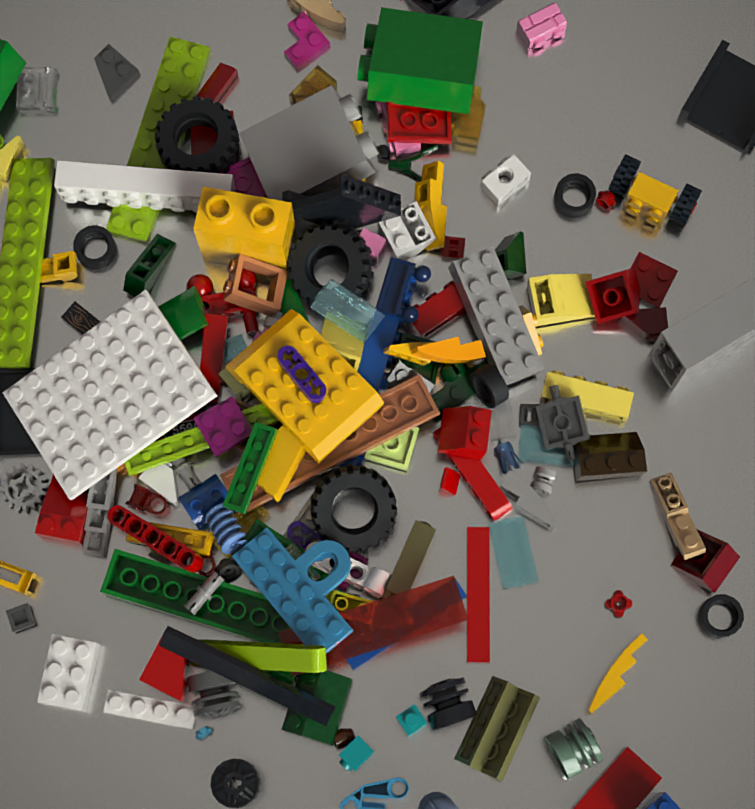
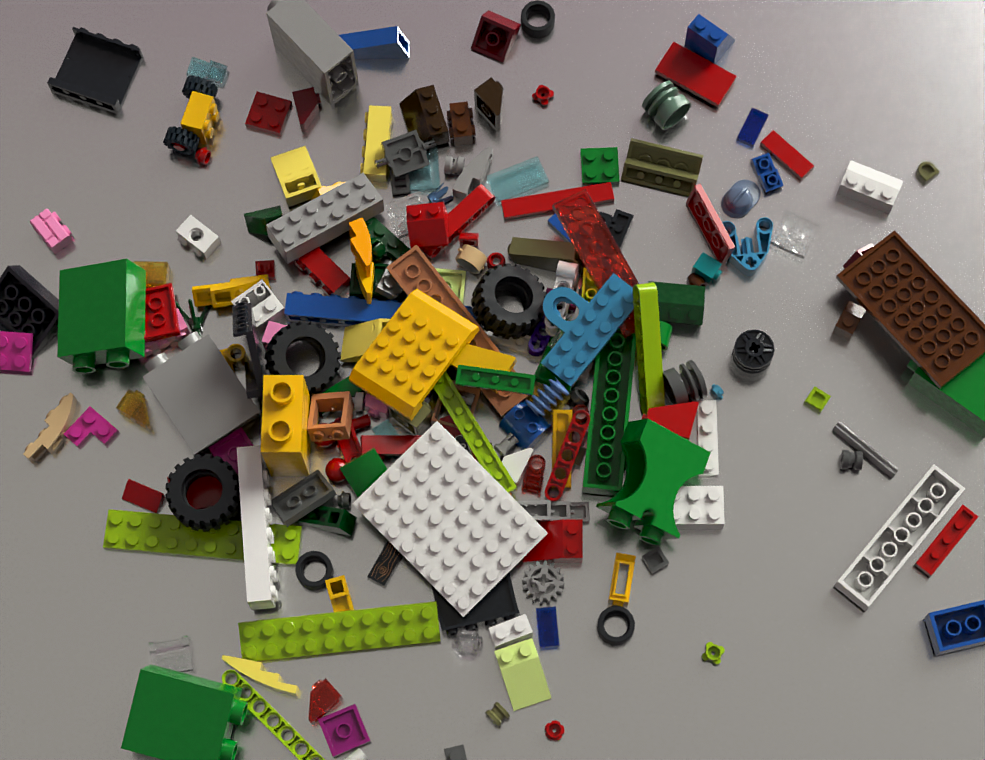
camera: 100 degrees left, 5 degrees down
dark grey wing [94,44,140,101] -> none
black tile [159,626,336,726] -> none
light grey pin [184,571,225,615] -> none
magenta plate [193,396,252,457] -> none
dark purple beam [277,346,326,403] -> none
clear light blue piece [310,279,385,343] -> none
dark blue gear [377,260,431,323] -> none
teal brick [396,704,428,737] -> none
black wheel [419,677,477,731] -> none
black tyre [470,364,509,409] -> none
black tyre [554,173,596,217] -> none
red slope [586,268,640,324] -> none
yellow slope [586,633,648,715] -> none
tan slope [650,473,706,560] -> none
none -> clear light blue slope [186,57,228,84]
none -> dark grey plate [271,470,337,527]
none -> dark grey plate [337,491,351,509]
none -> blue slope [339,26,409,59]
none -> reddish brown brick [446,101,476,146]
none -> tan piece [455,244,487,274]
none -> dark brown slope [474,77,504,131]
none -> red plate [487,252,506,269]
none -> green plate [580,147,620,186]
none -> black plate [593,209,634,250]
none -> green brick [596,418,711,546]
none -> red tile [686,183,735,264]

